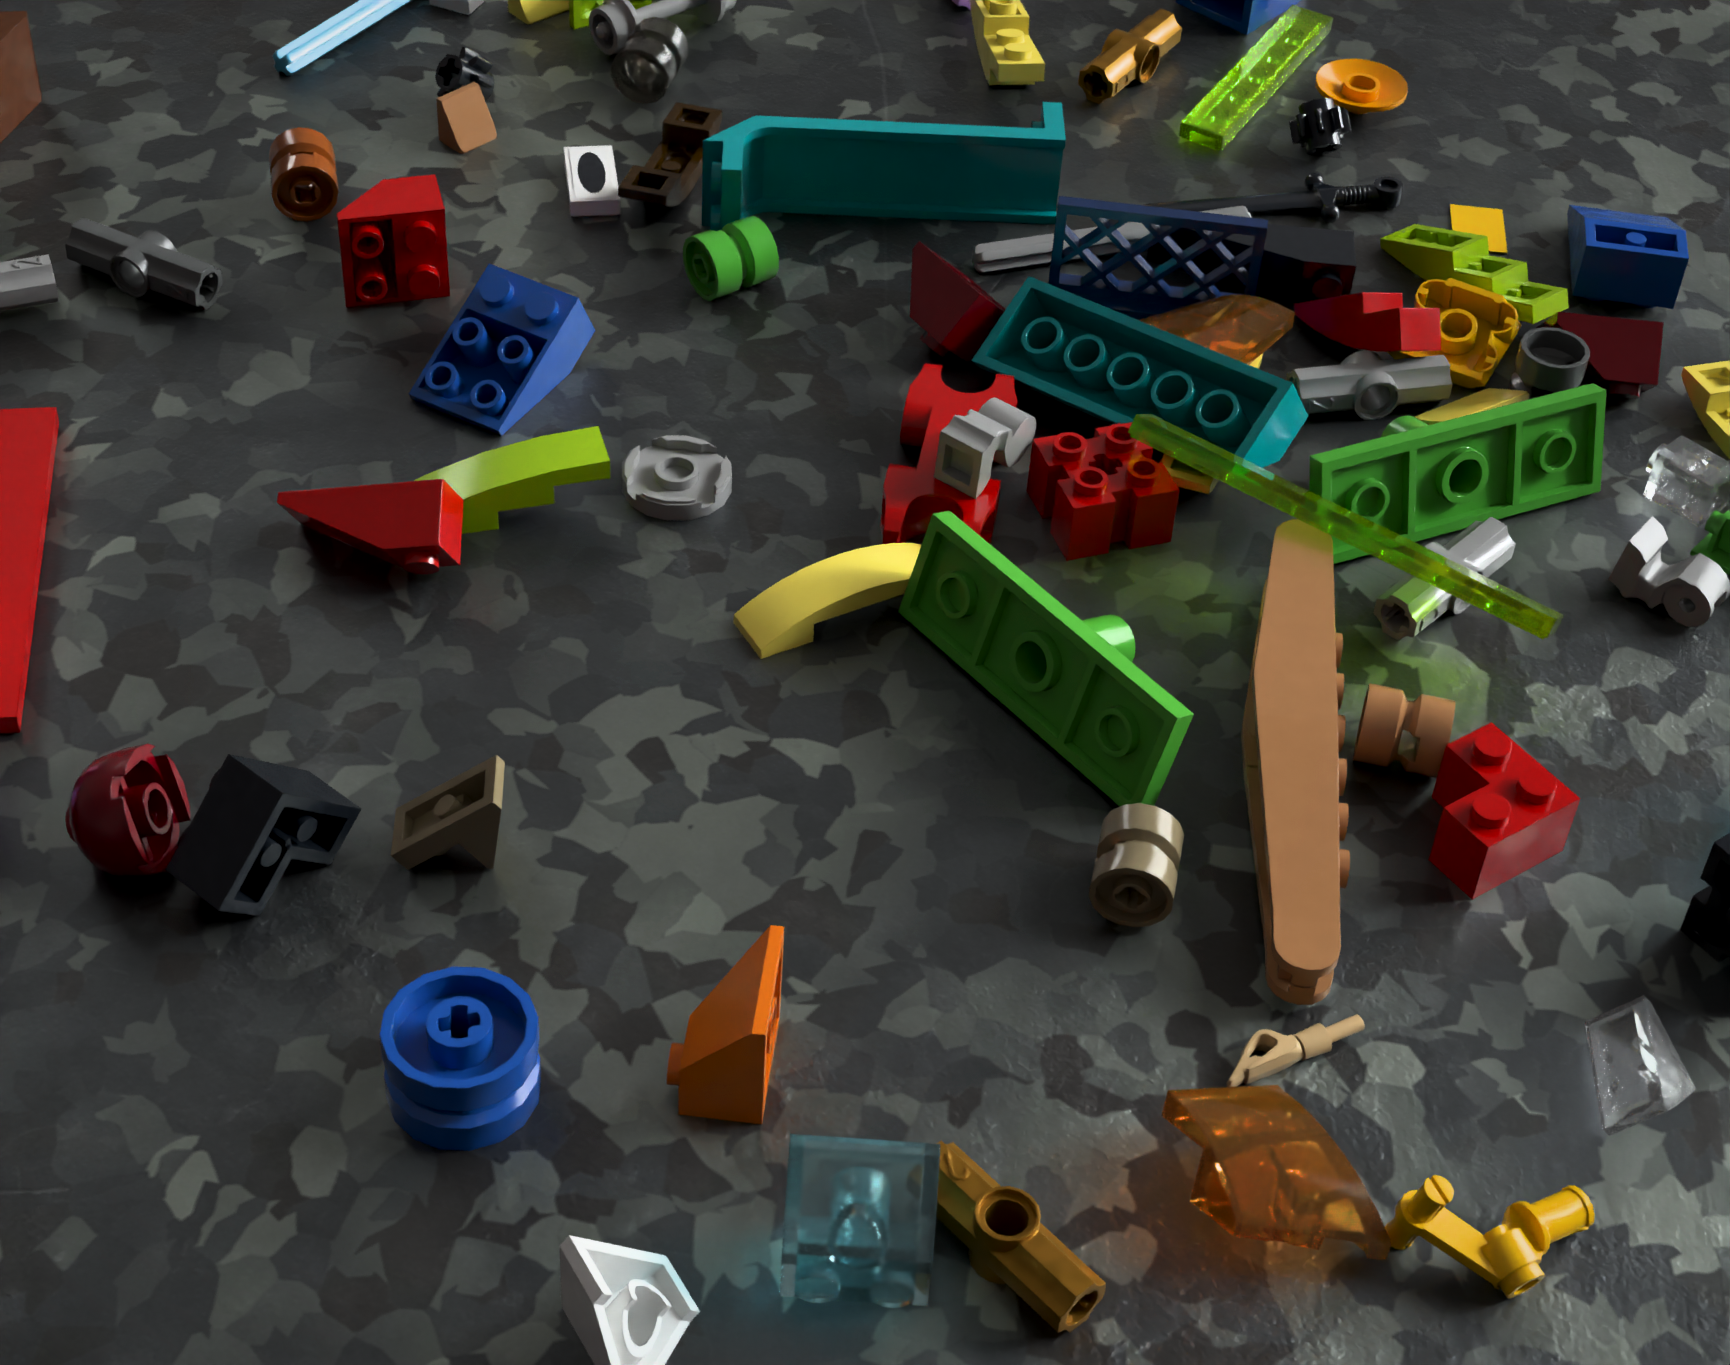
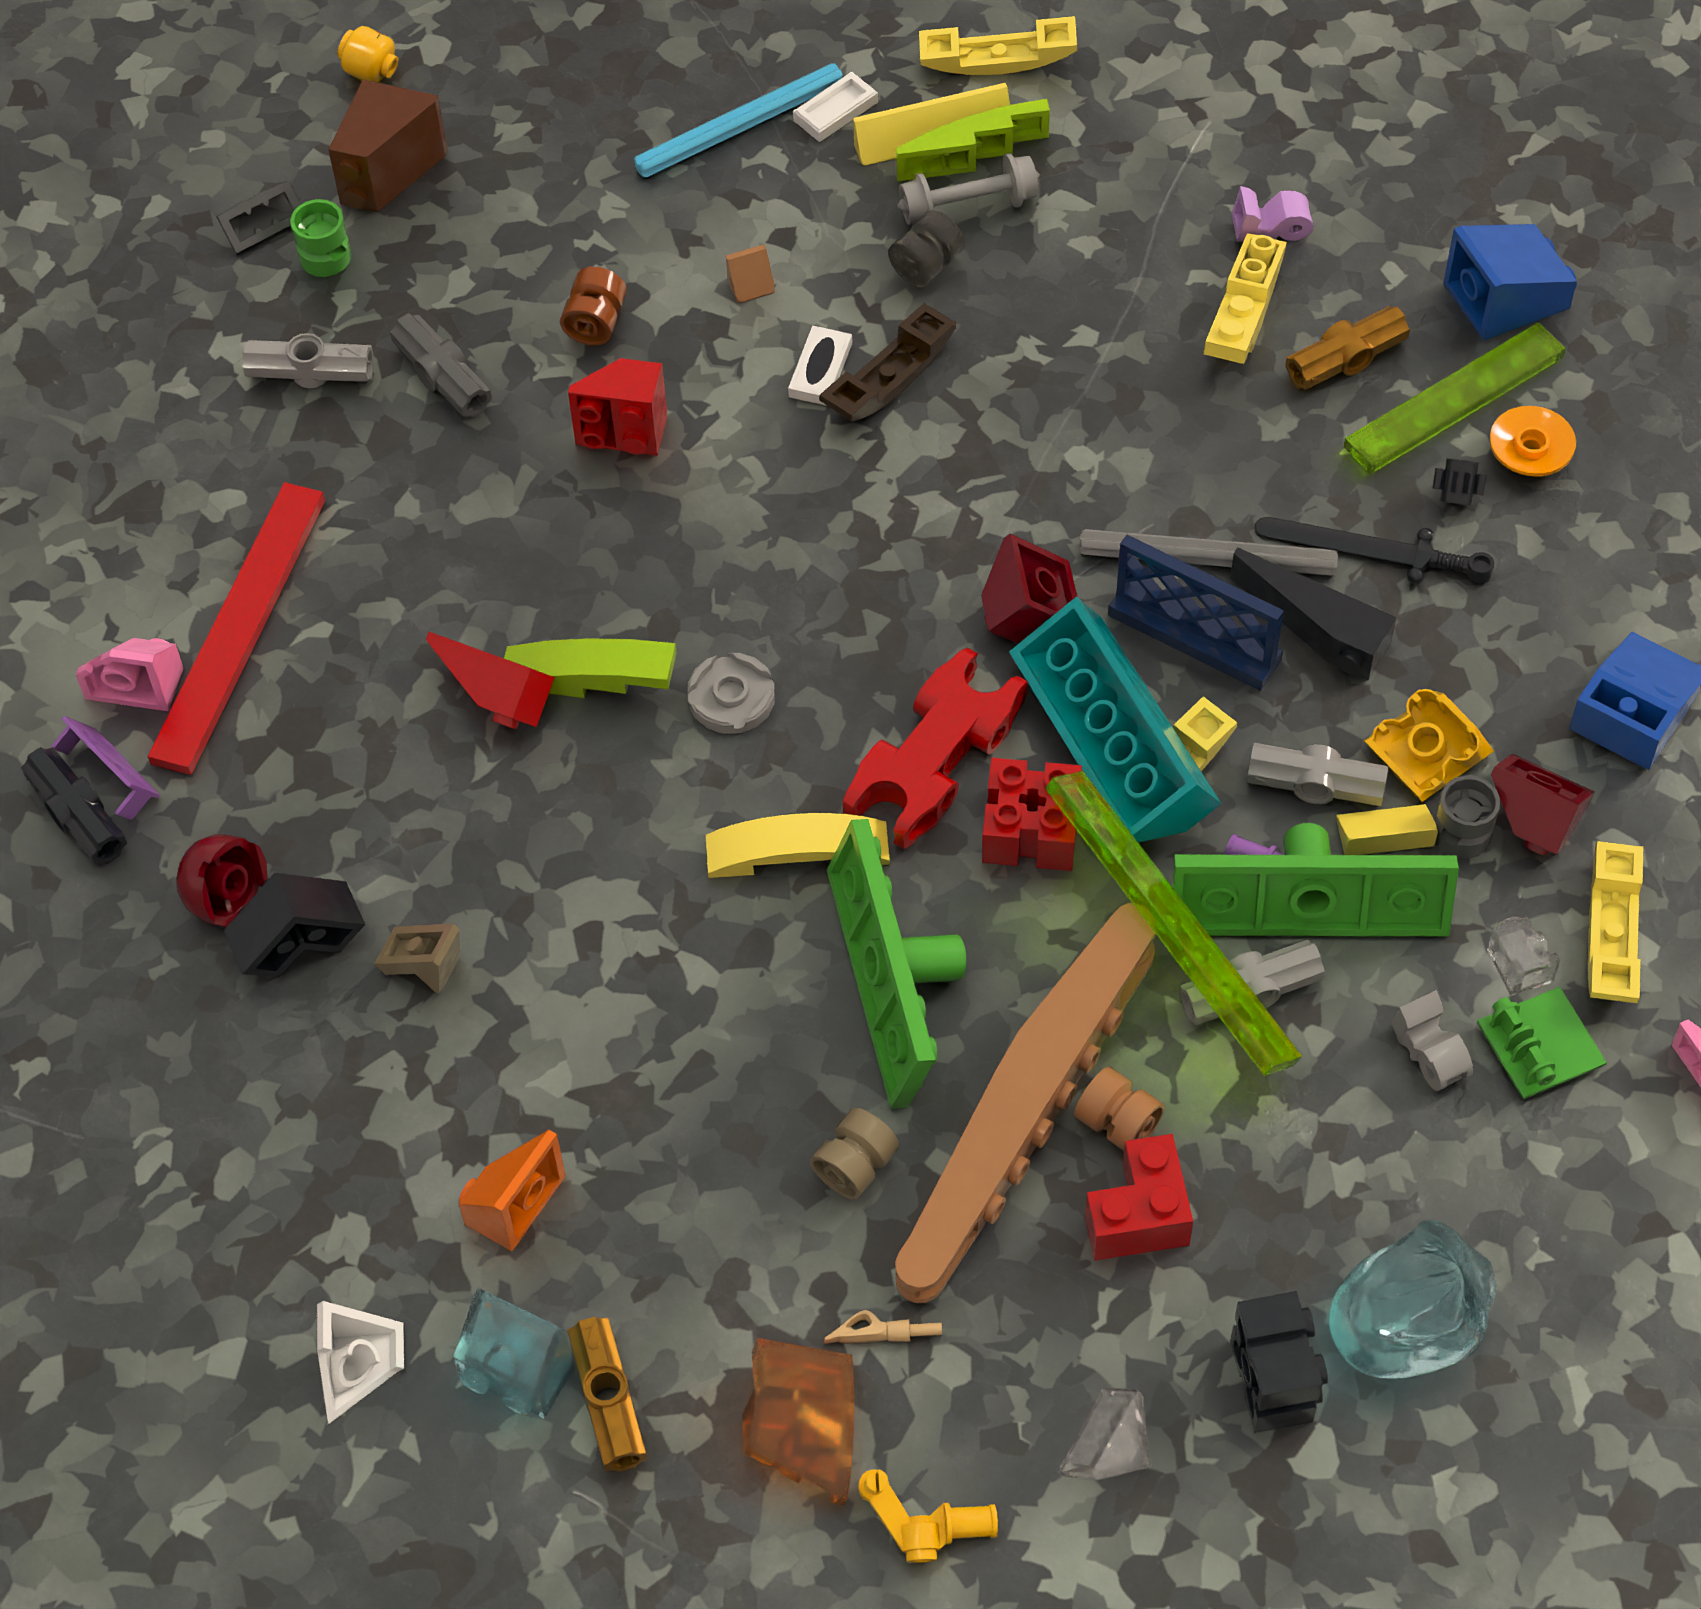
camera: 30 degrees right, 15 degrees up
blue wheel [380,966,541,1151] -> none
blue slope [408,263,595,436] -> none
black gear [435,47,494,101] -> none
bright green wheel [683,216,779,301] -> none
teal panel [702,102,1066,231] -> none
light grey leg [934,397,1036,499] -> none
clear orange slope [1139,294,1295,365] -> none
red slope [1294,292,1441,352] -> none
lime slope [1380,224,1569,324] -> none
yellow sticker [1450,204,1508,253] -> none

